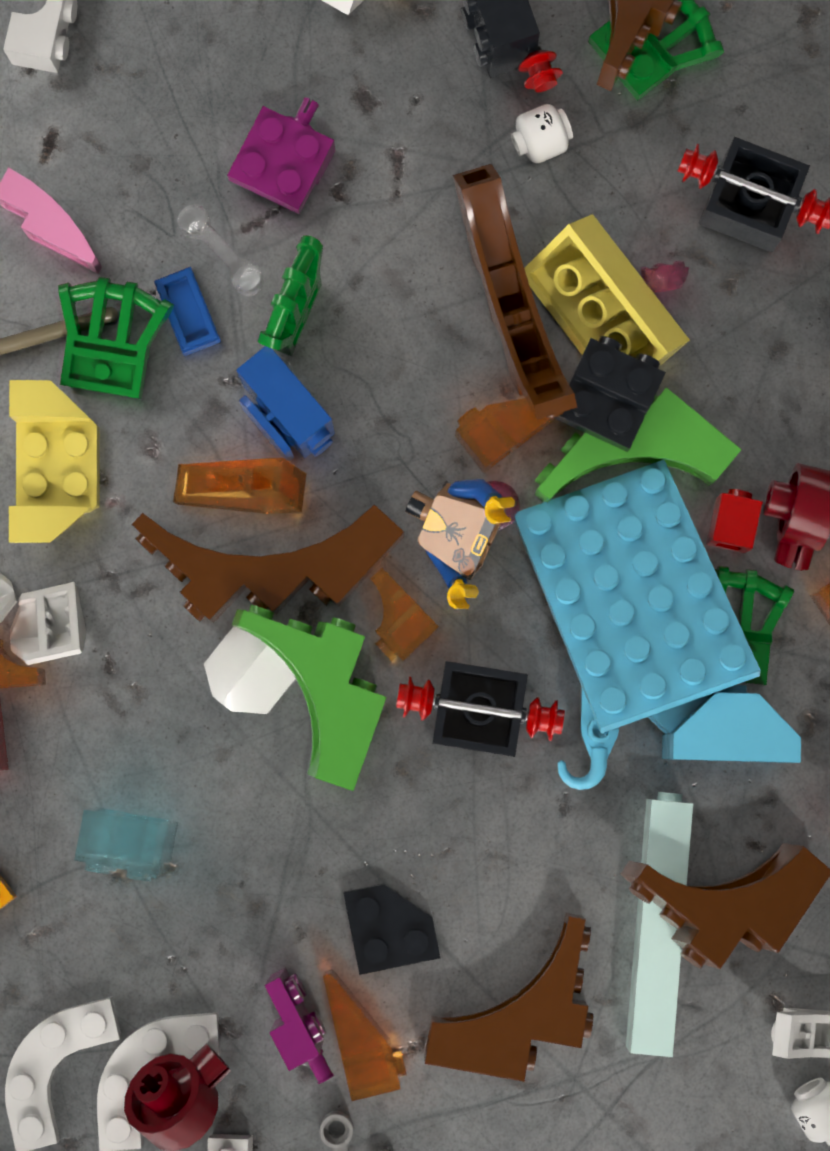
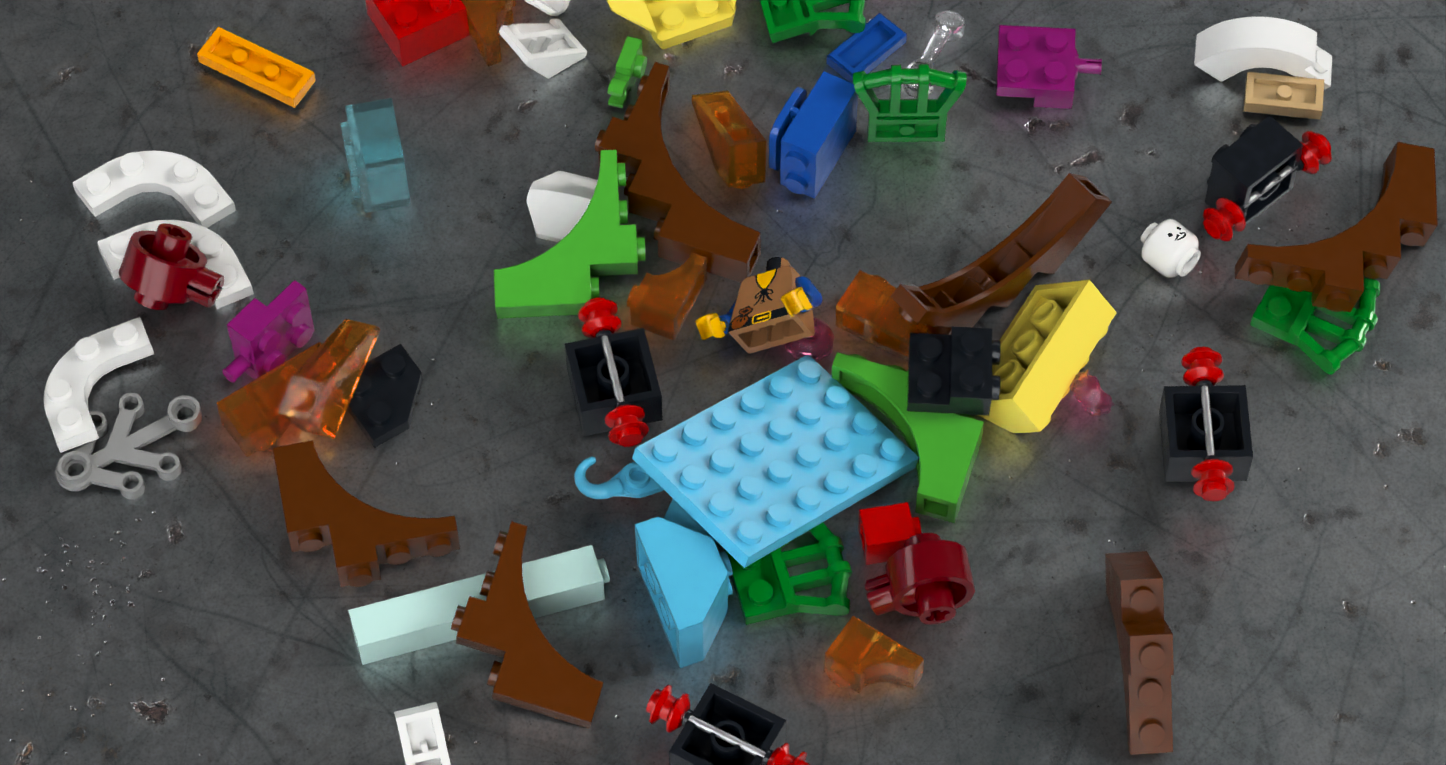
camera: 70 degrees right, 25 degrees down
none -> clear orange slope [277,319,381,439]
none -> bright green plate [607,36,647,109]

